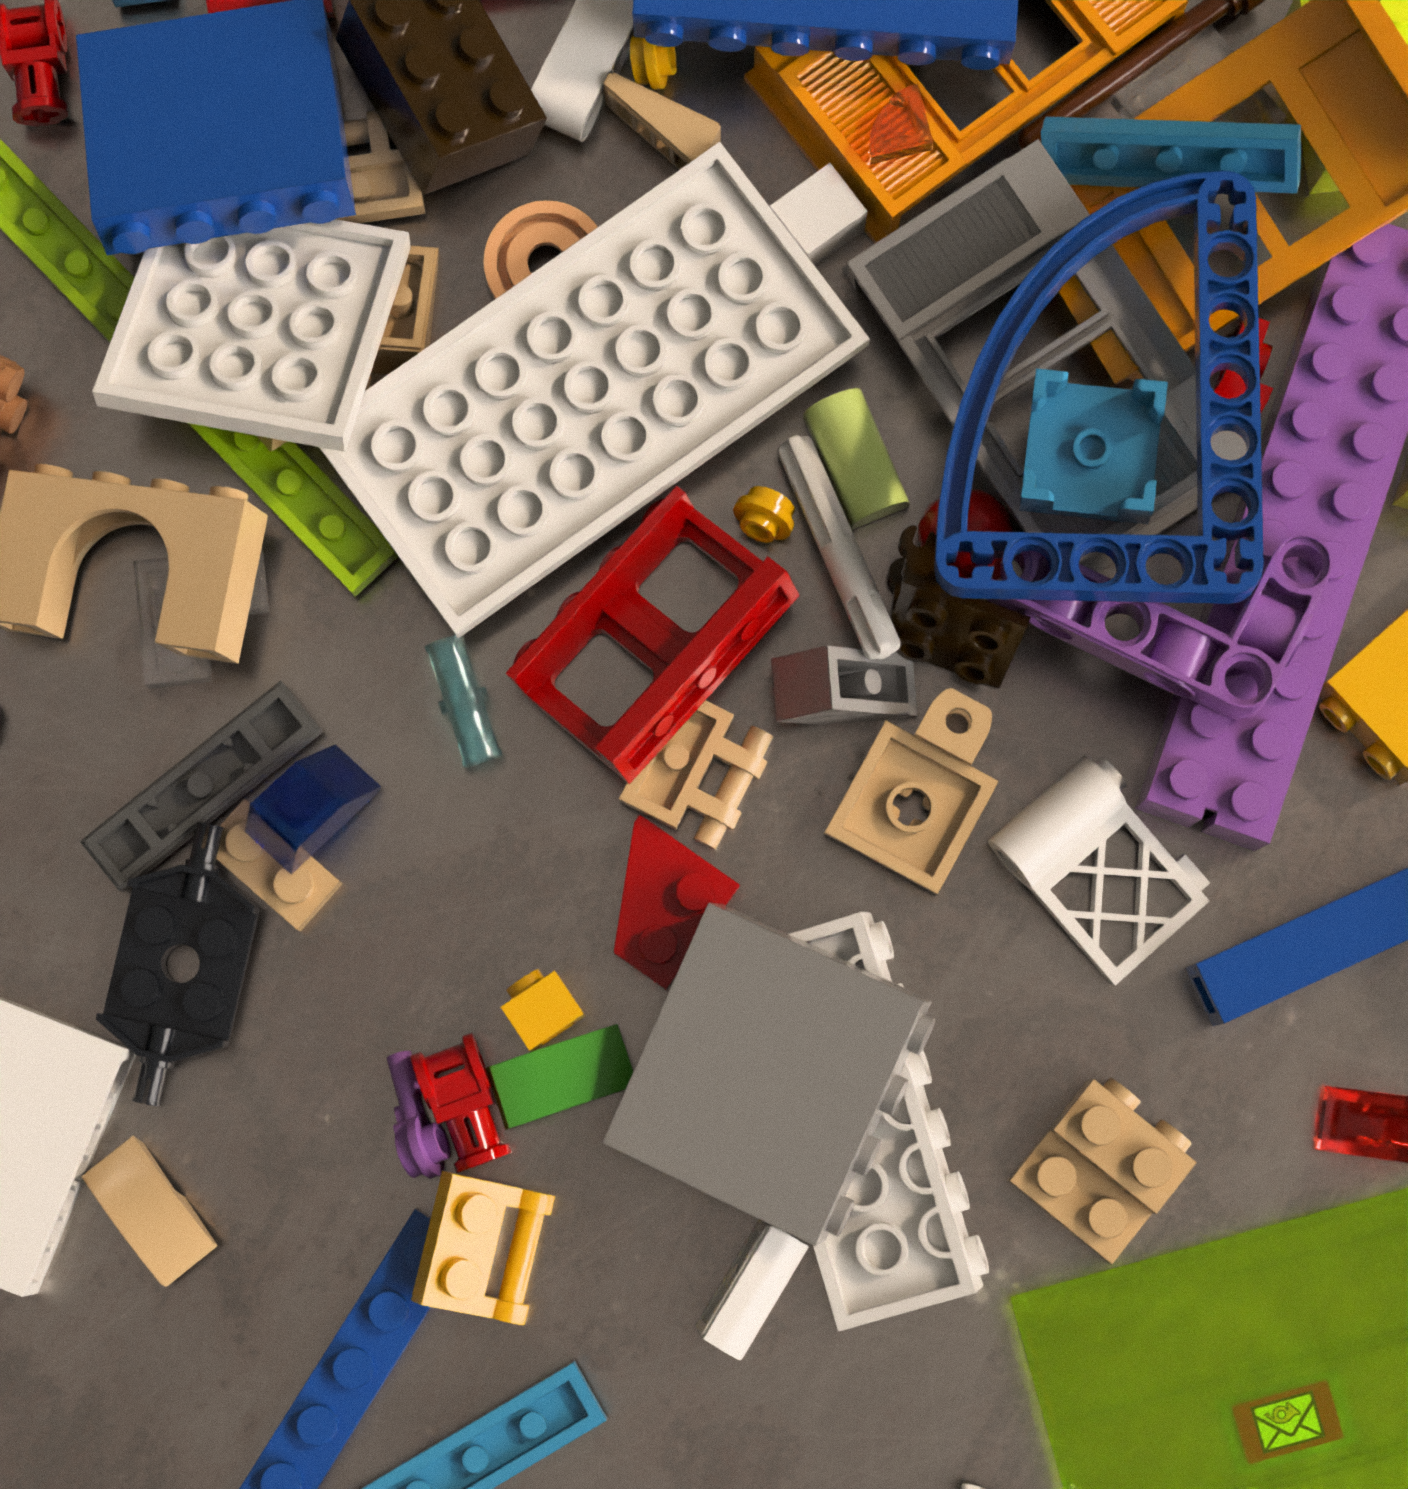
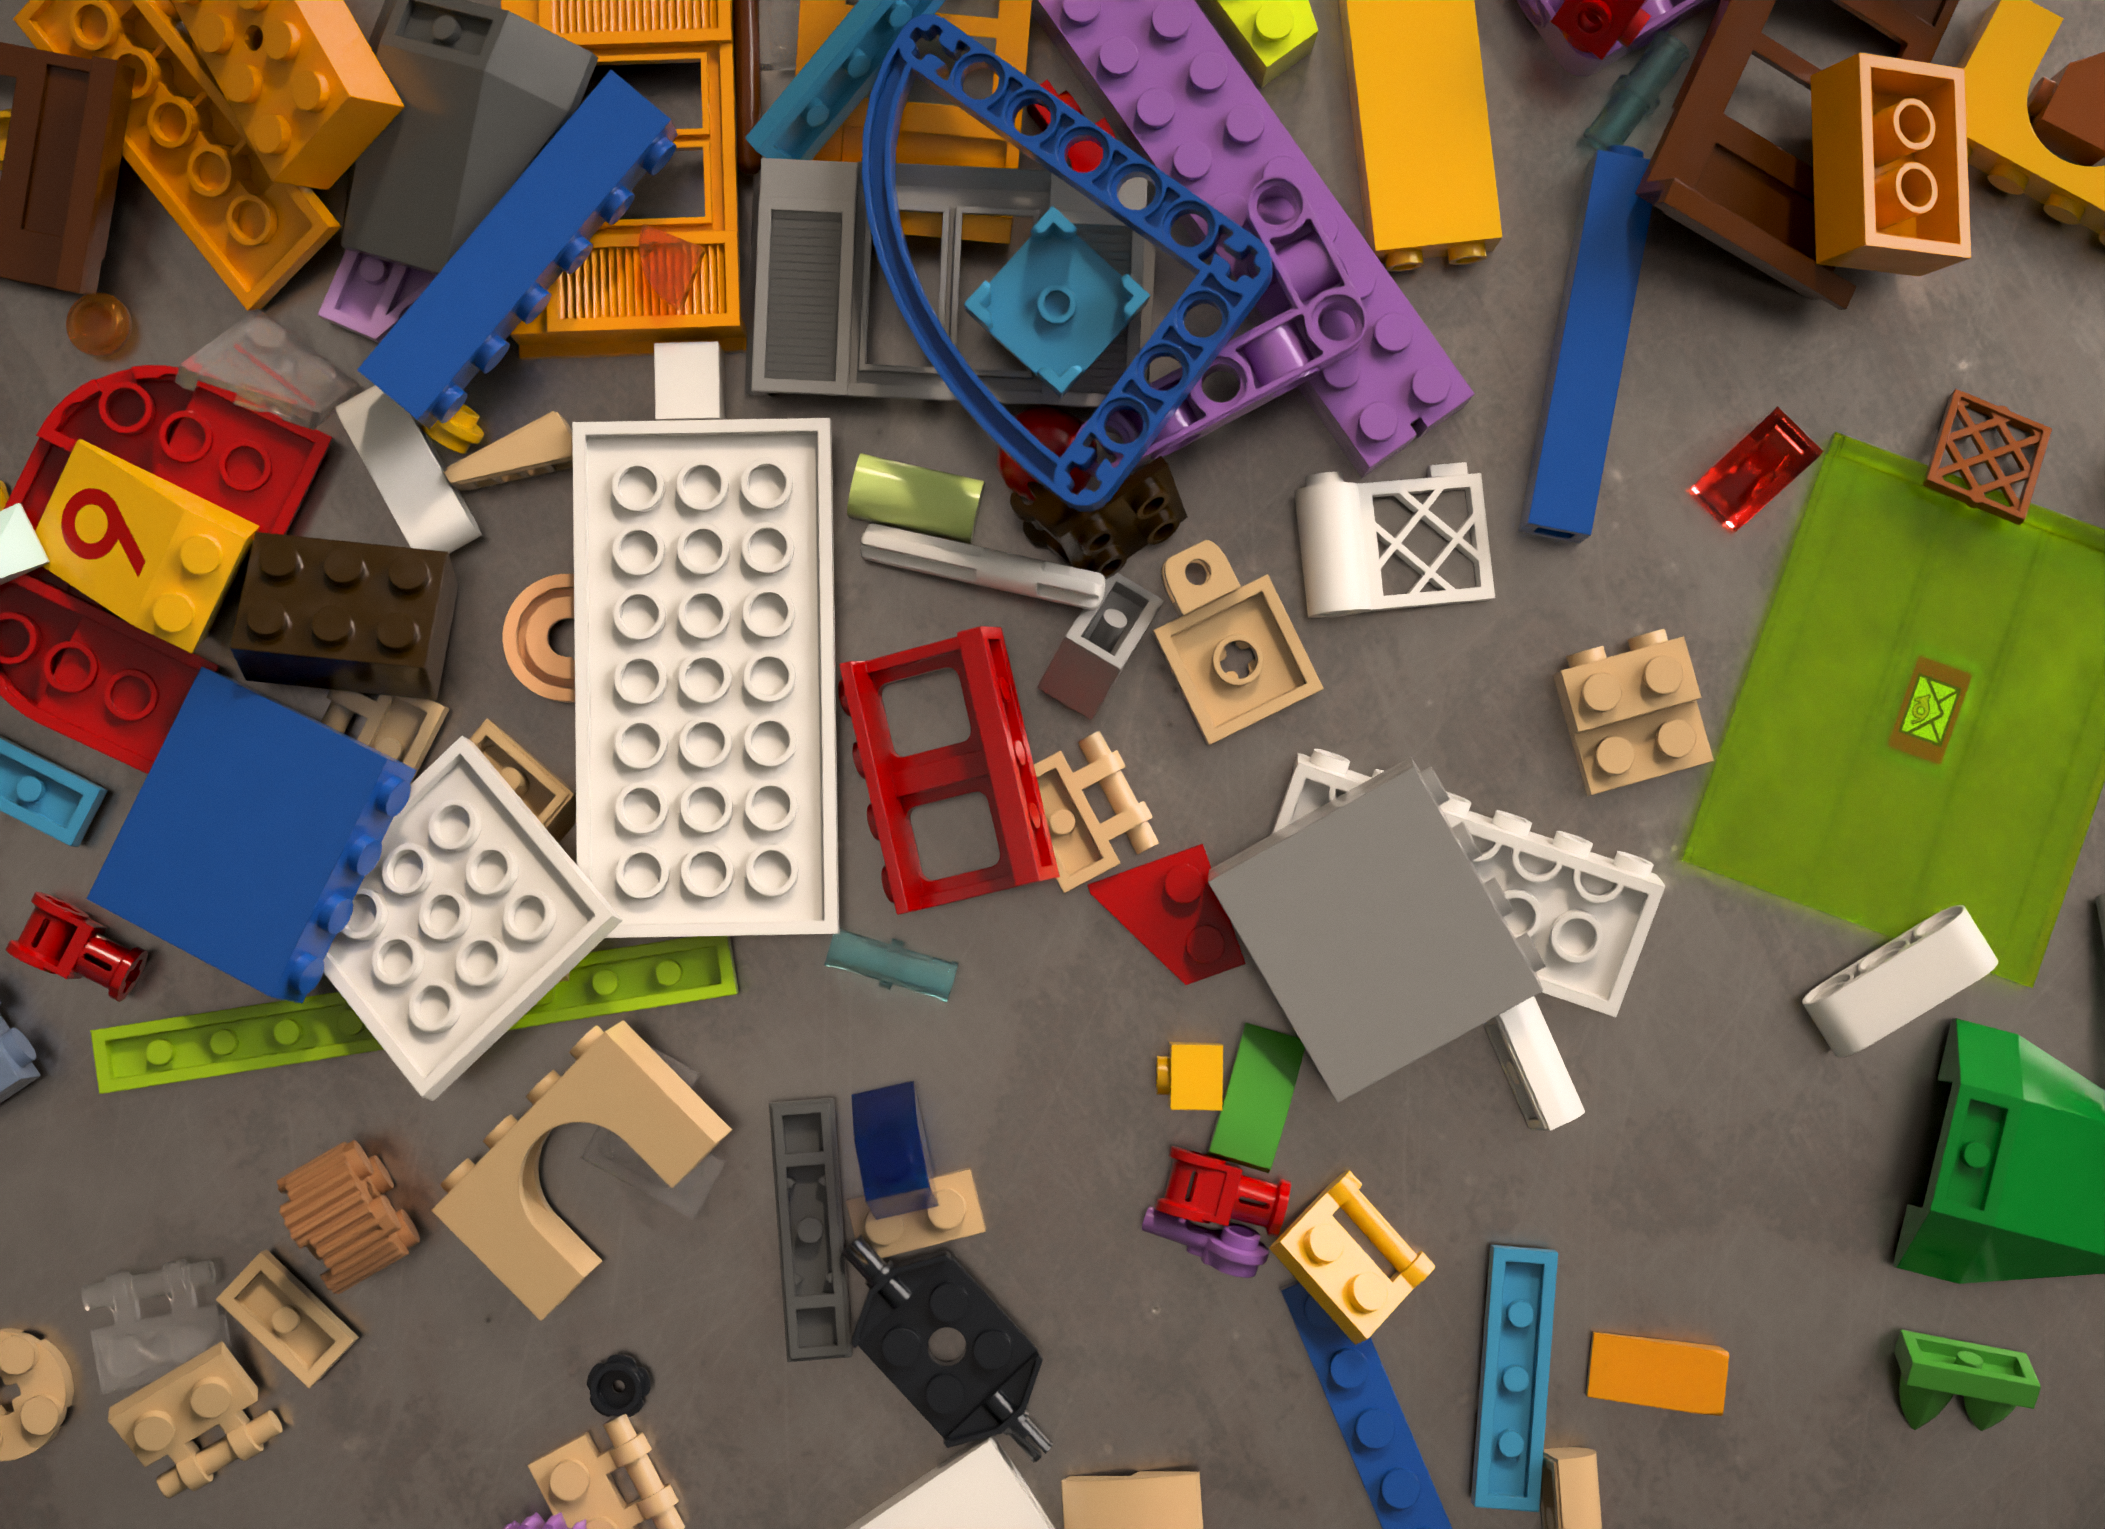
camera: 60 degrees left, 5 degrees up
yellow plate [733,486,795,543] -> none

